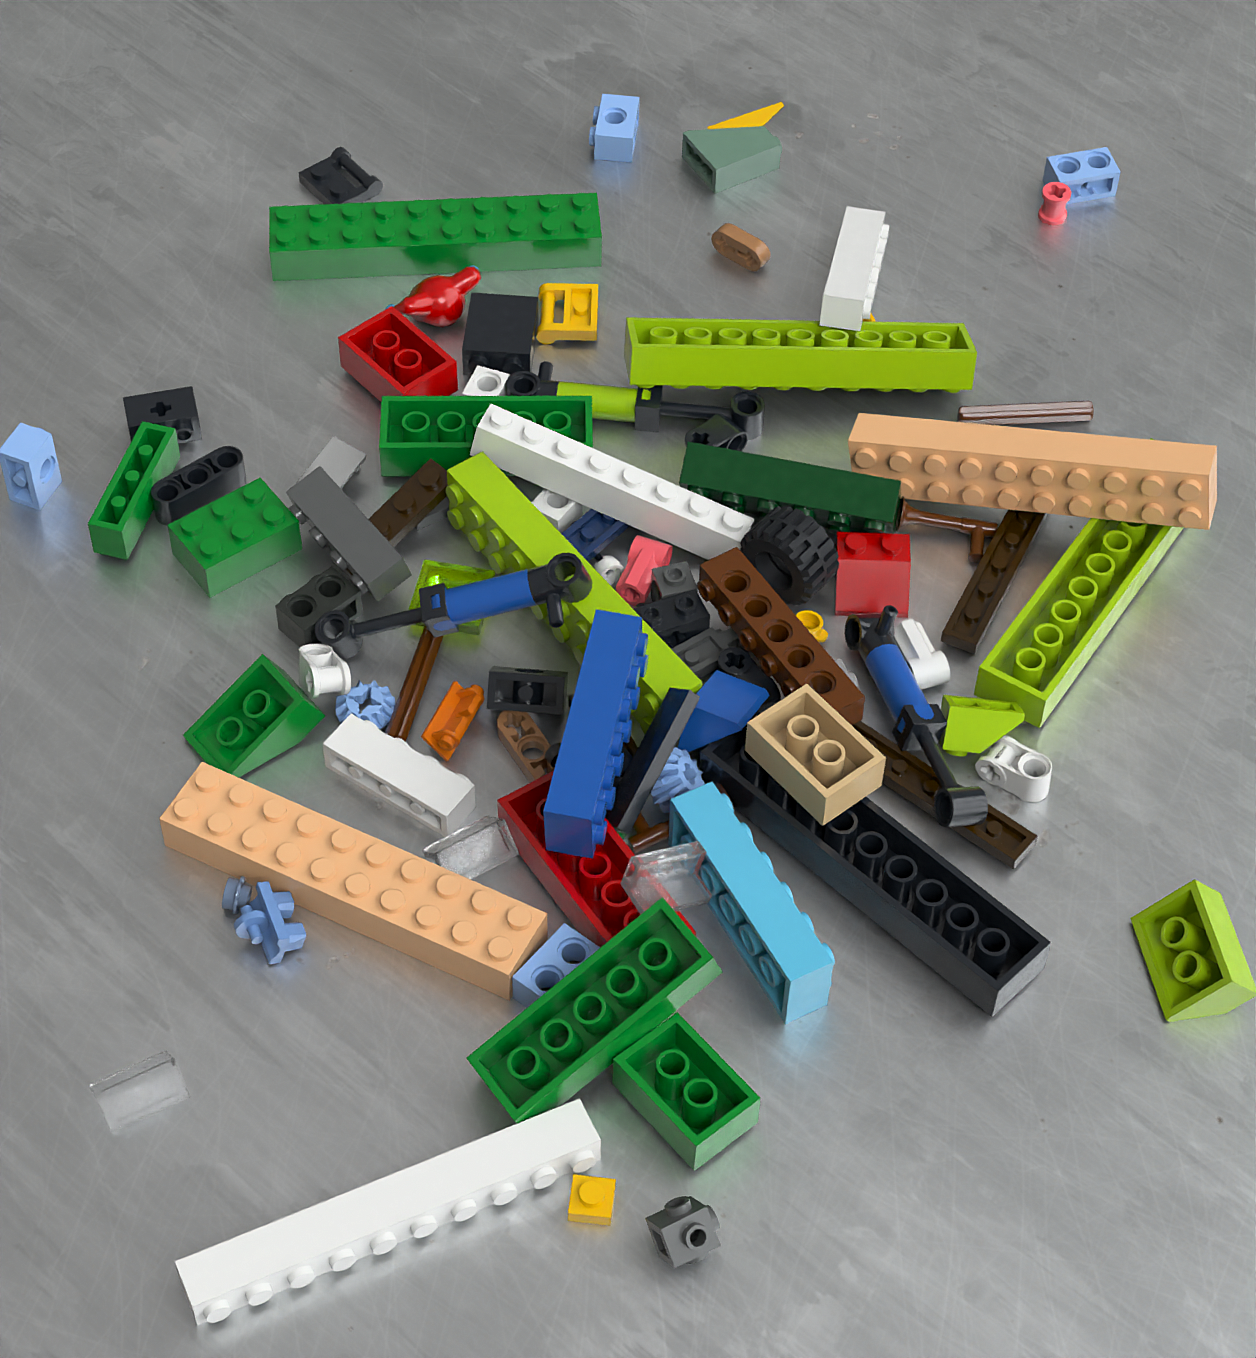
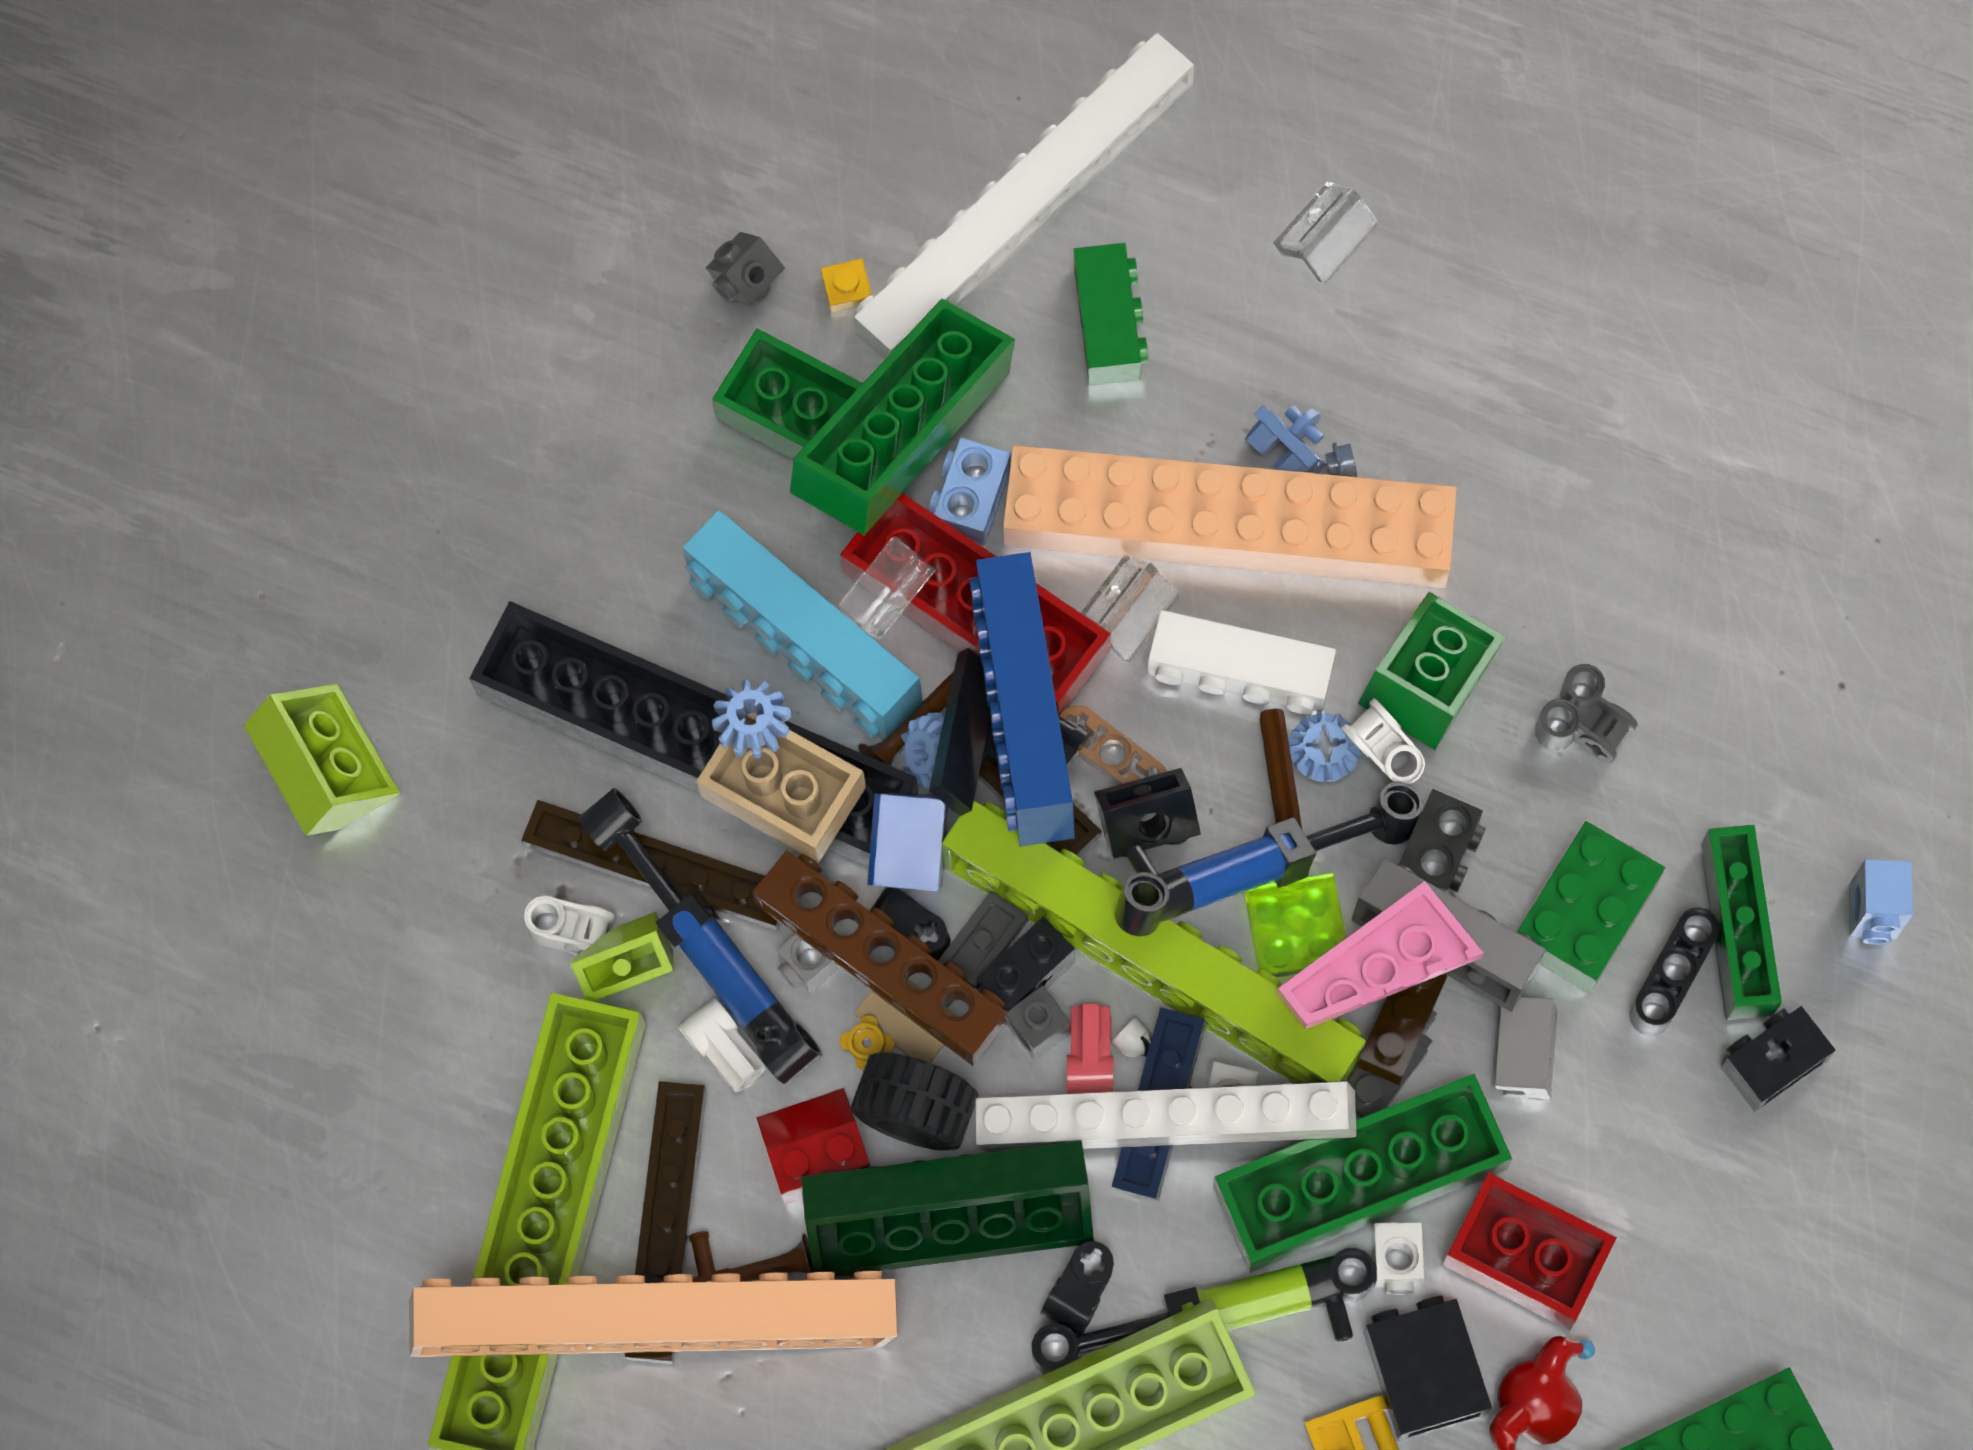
camera: 165 degrees right, 20 degrees up
orange hinge [421,681,485,762] -> none
none -> light blue gear [712,679,791,759]
none -> green brick [1073,243,1149,385]
none -> bright pink wing [1277,881,1484,1030]
none -> dark grey piece [1536,664,1638,762]

